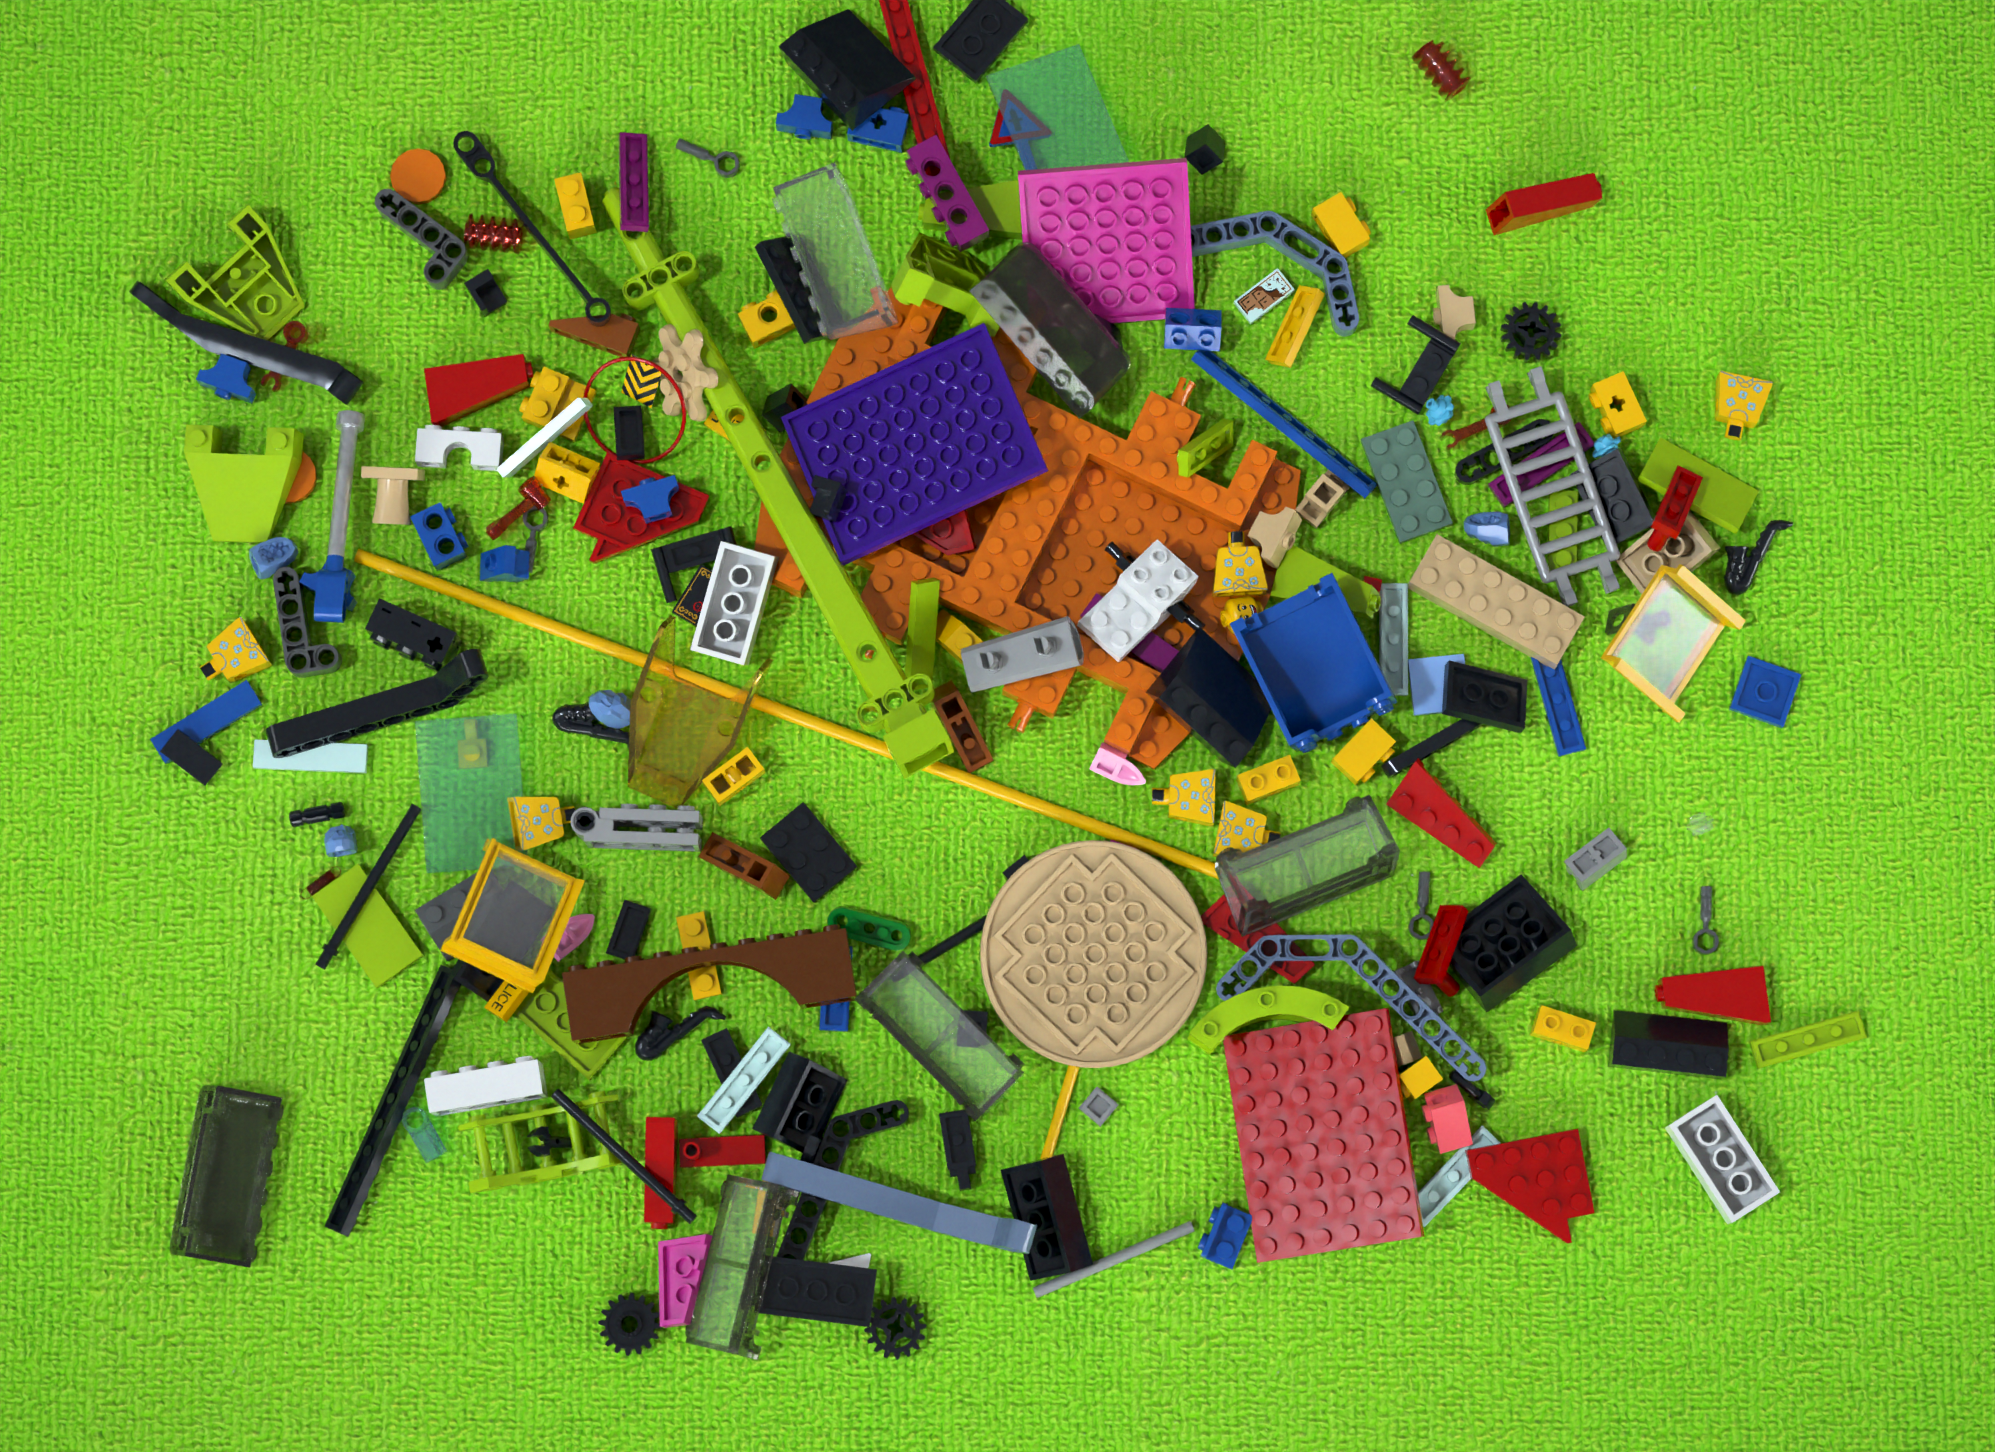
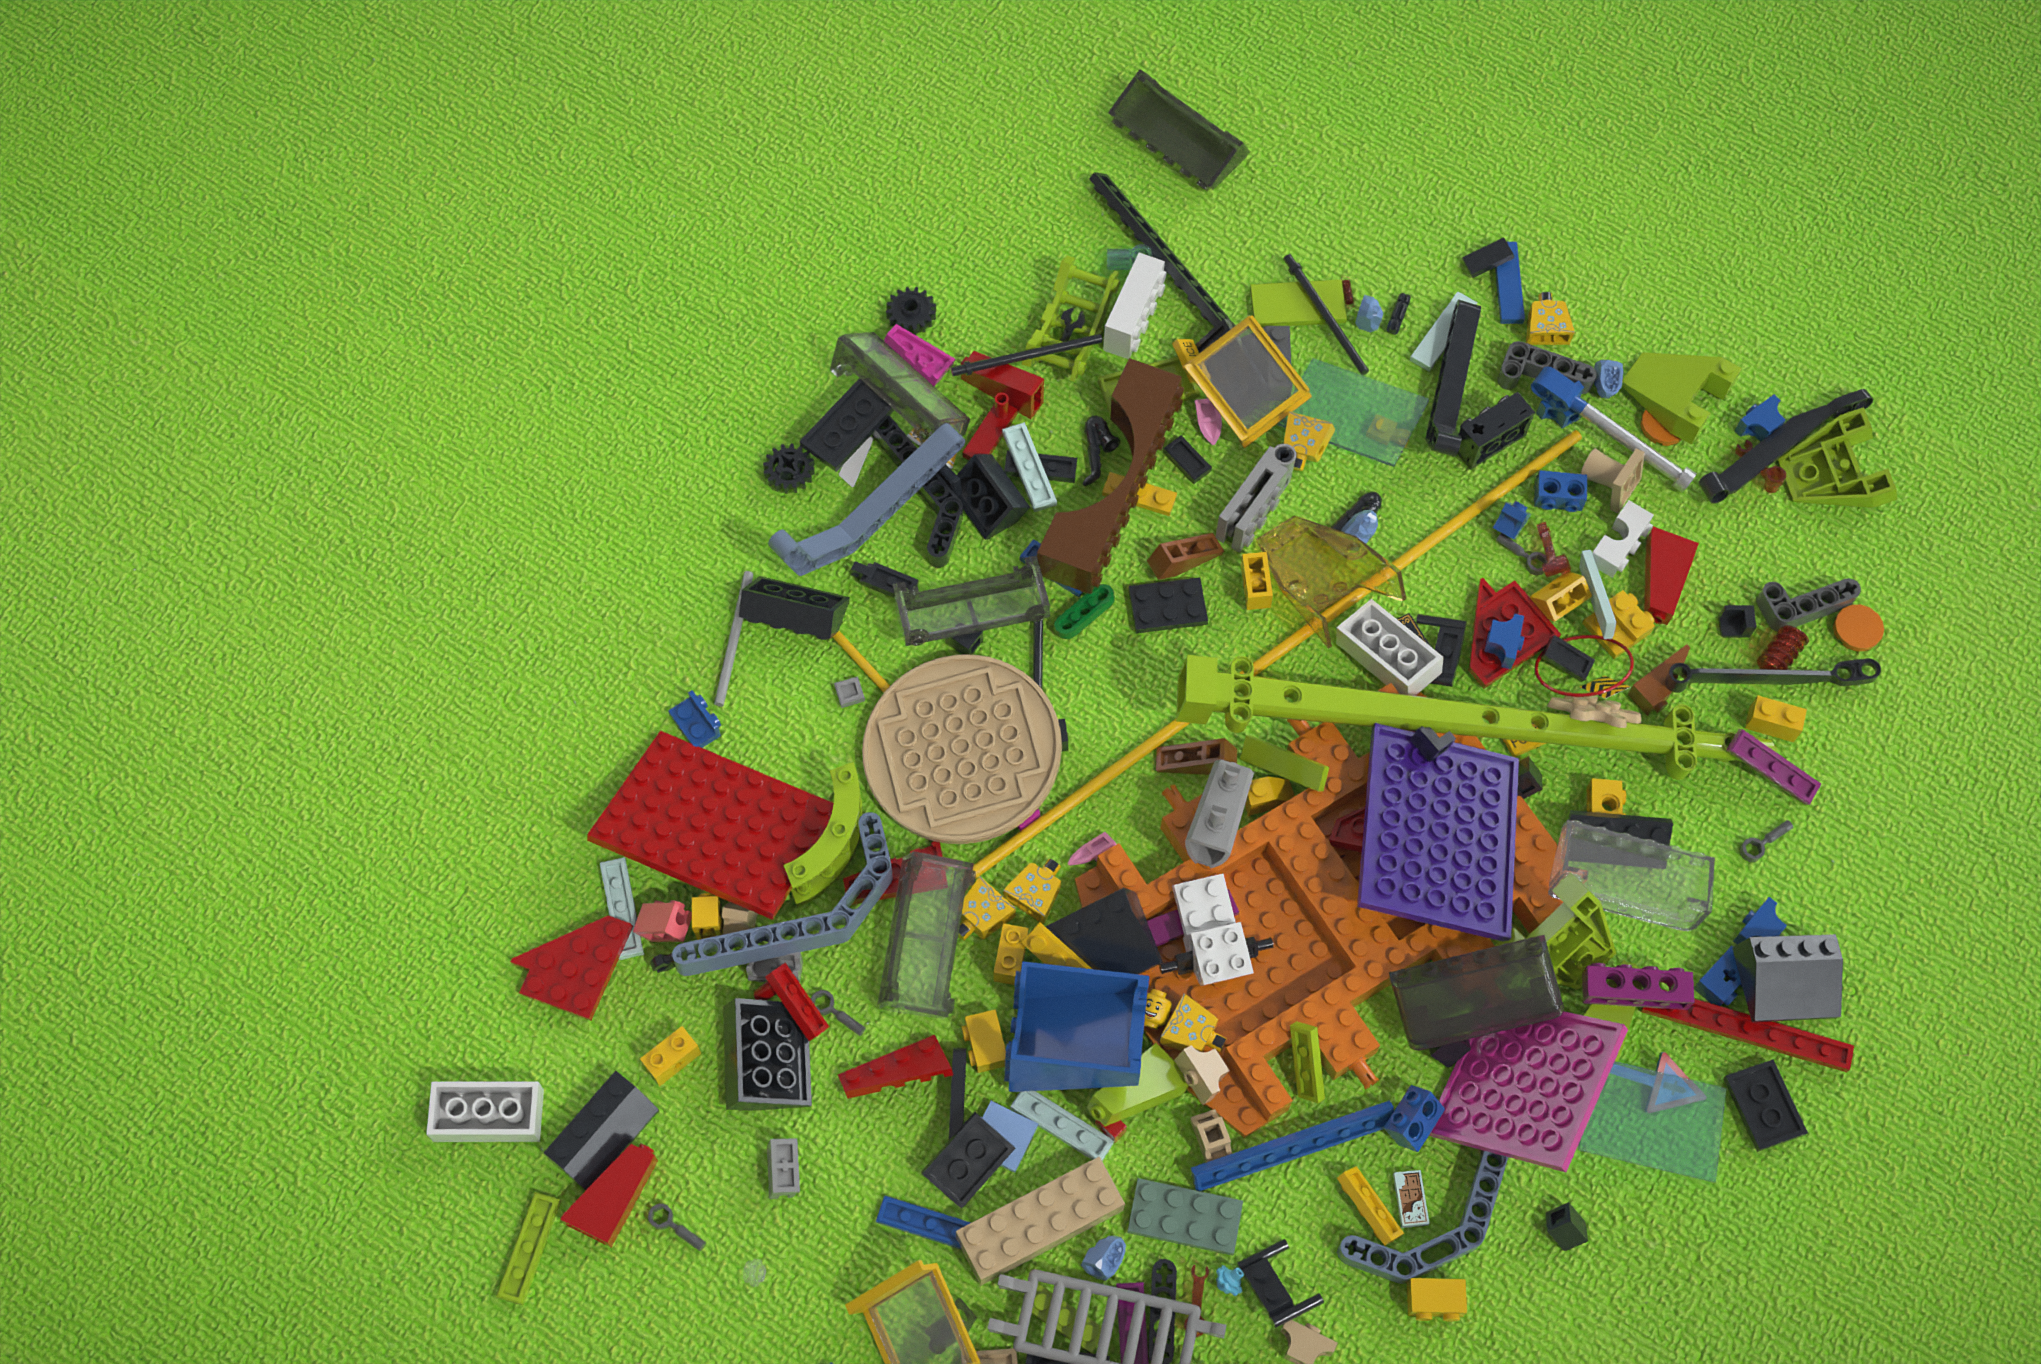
camera: 120 degrees right, 15 degrees down
none -> yellow plate [1021,922,1092,969]

